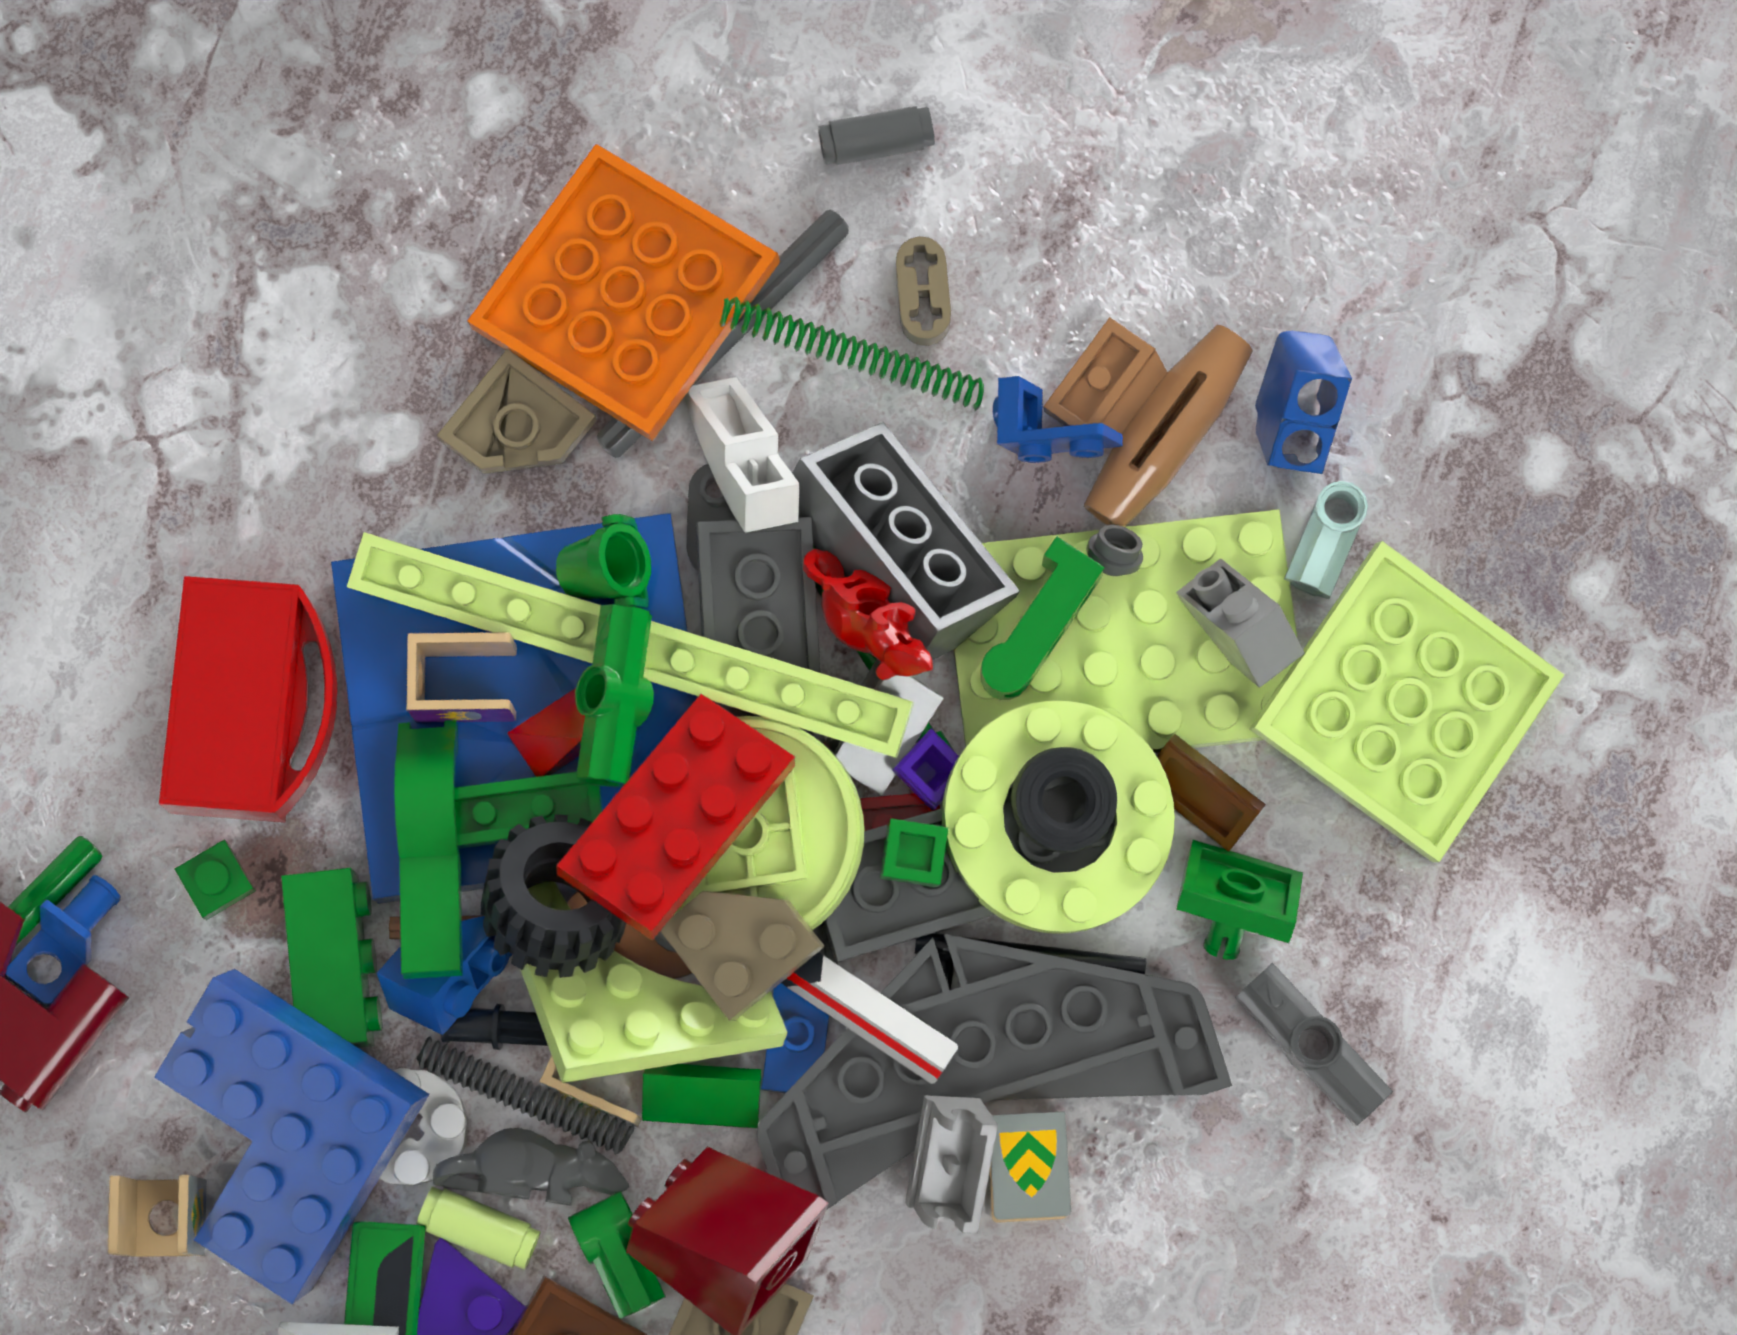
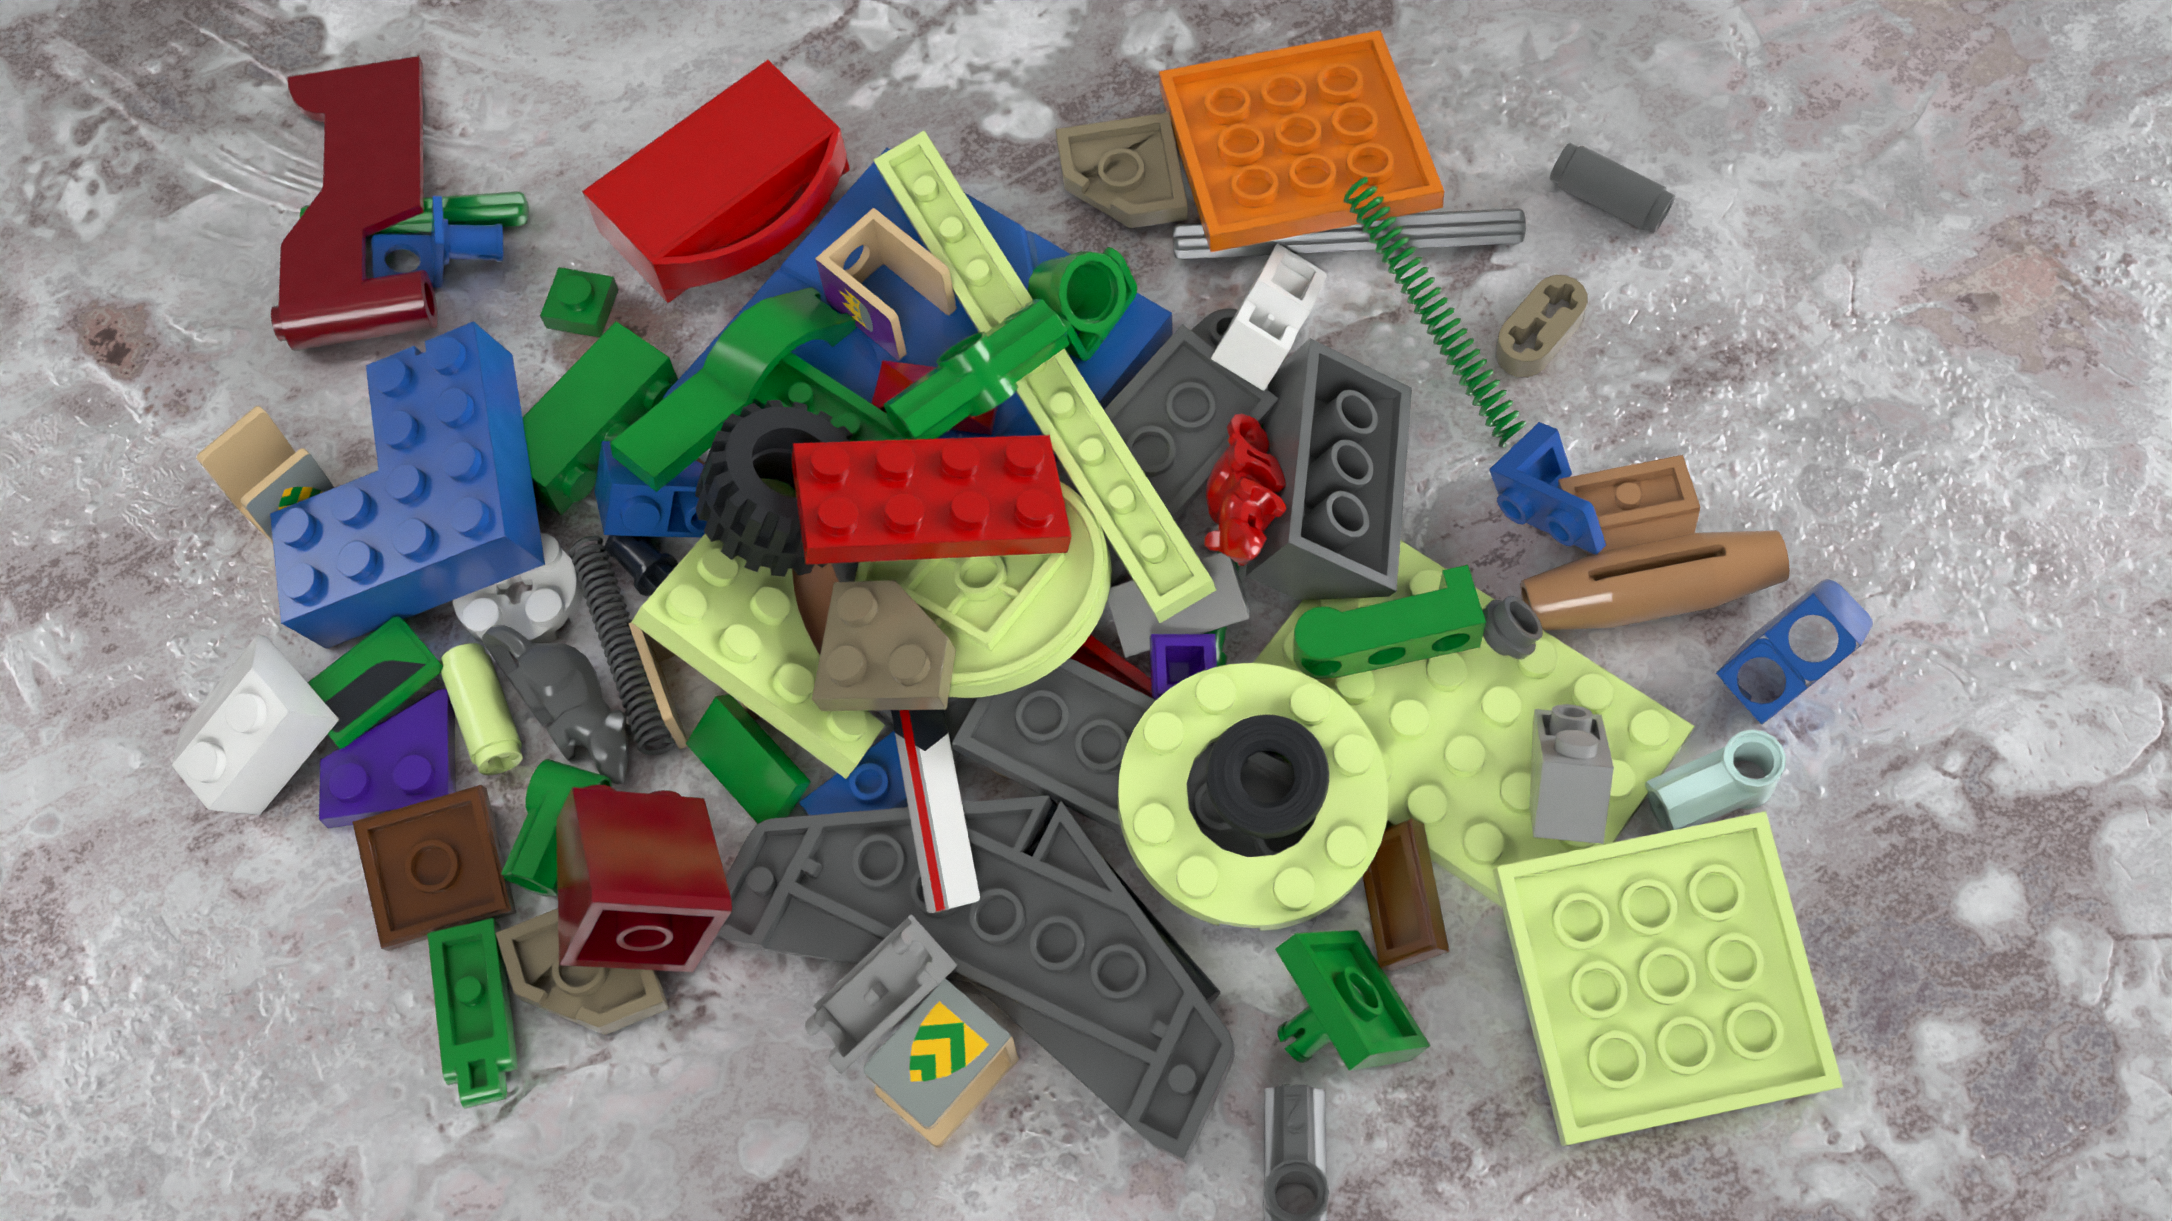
camera: 50 degrees right, 15 degrees down
green plate [880,818,949,887] -> none

